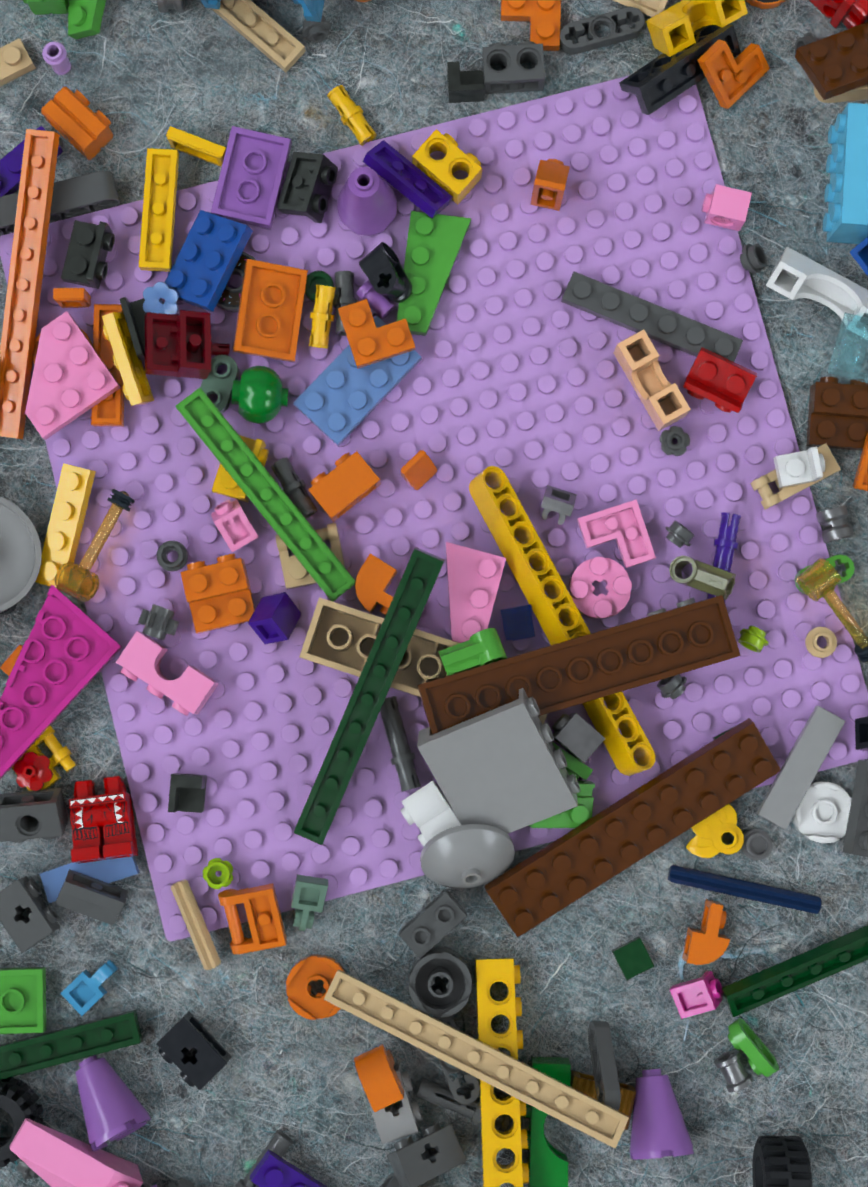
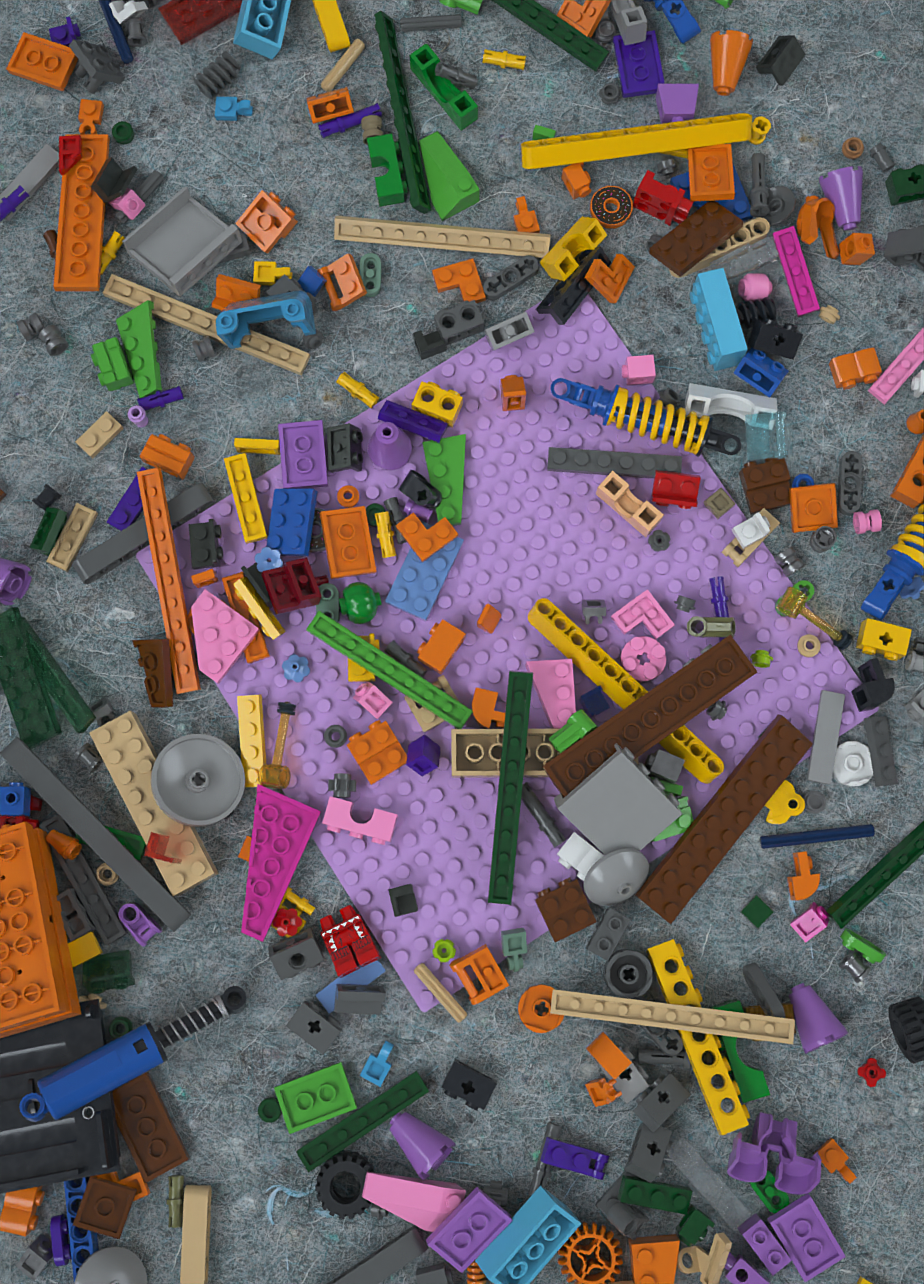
camera: 20 degrees left, 5 degrees down
none -> dark purple pin [137,386,184,411]
none -> medium blue plant [282,654,310,683]
none -> orange plate [337,485,359,508]
none -> light grey brick [484,312,535,350]
none -> reddish brown plate [534,877,597,943]
none -> piece [551,378,742,457]
none -> orange plate [585,1078,622,1107]
none -> dark tan tile [703,488,735,520]

